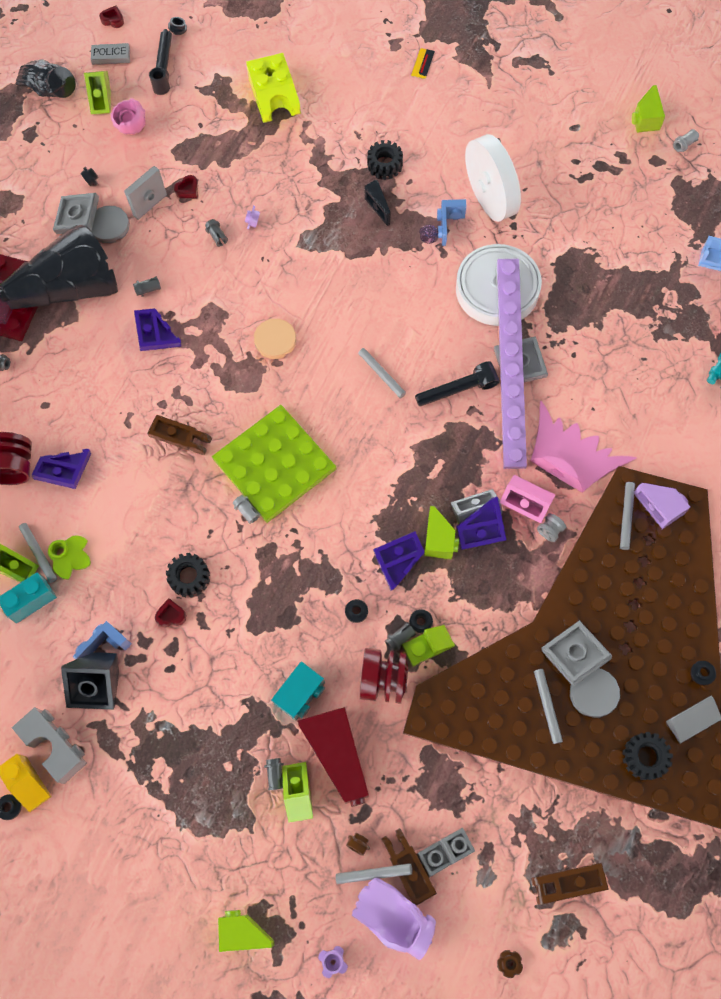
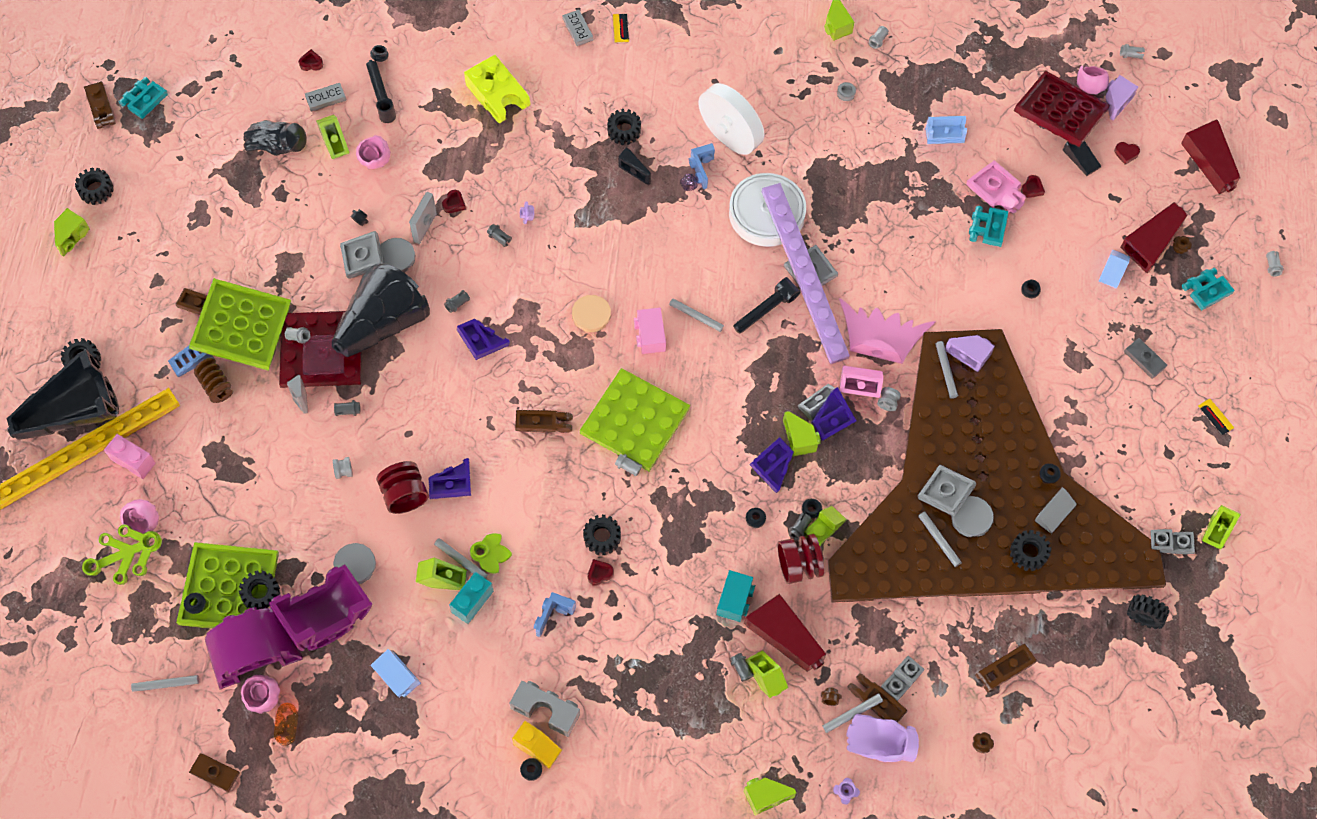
camera: 25 degrees left, 5 degrees down
black slope [61,652,119,710] -> none
none -> light grey tile [562,10,594,46]
none -> bright pink brick [634,308,666,354]
none -> light grey tile [837,82,856,101]

